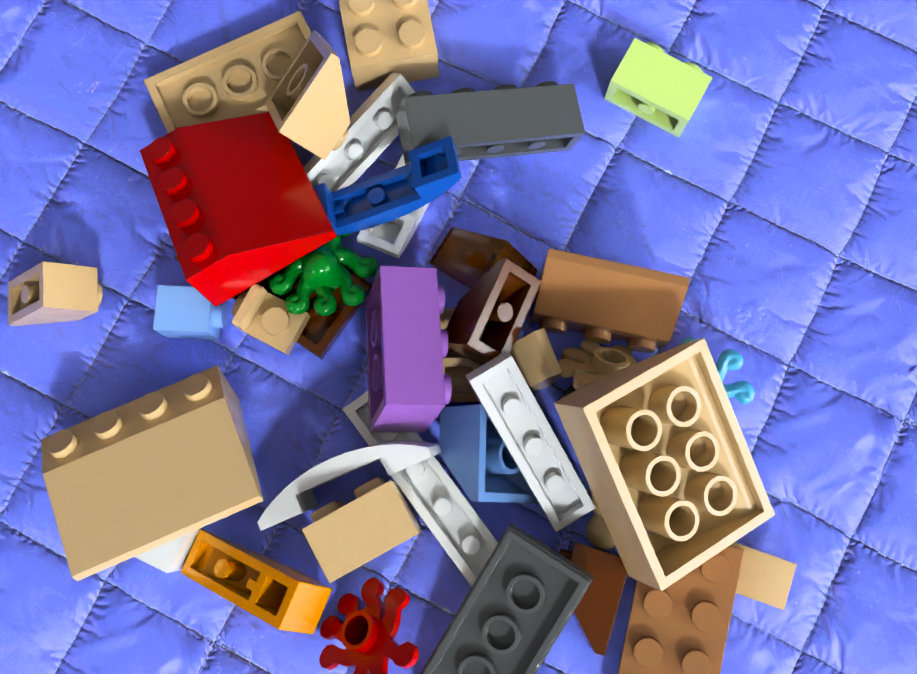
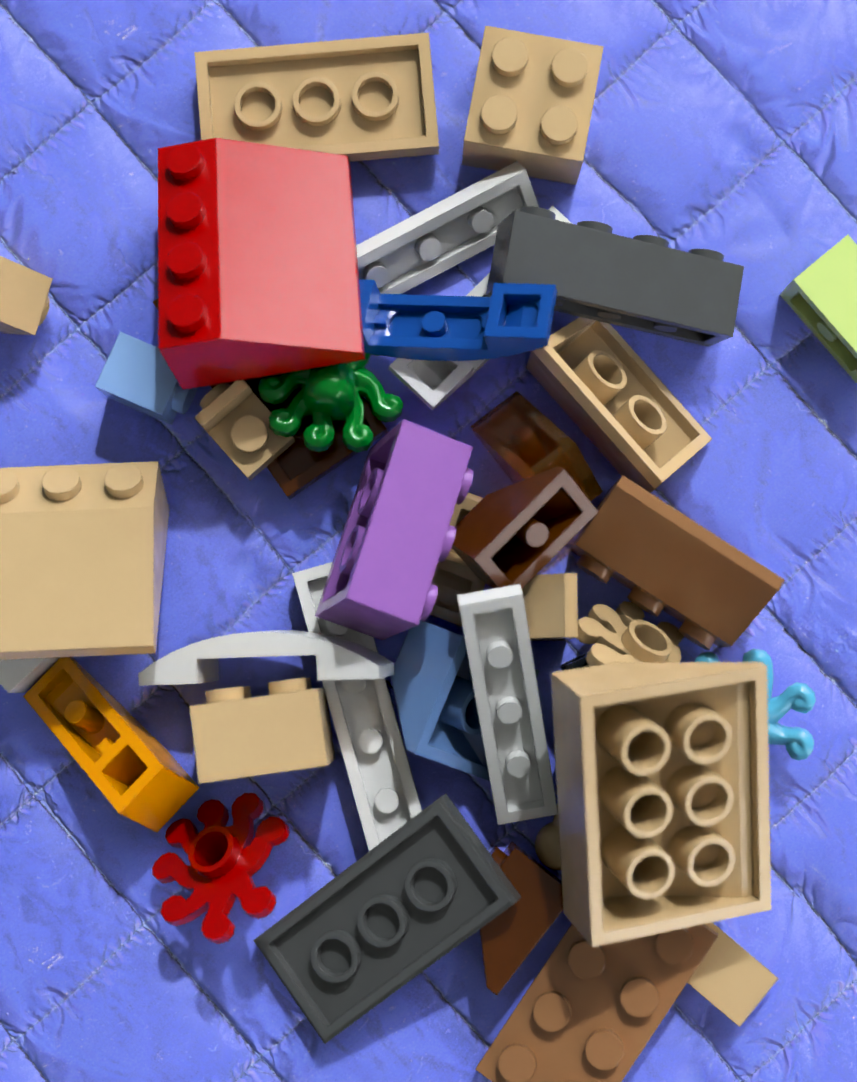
camera: 20 degrees right, 5 degrees up
slope [265,30,351,160] -> none
none -> tan slope [526,317,712,493]

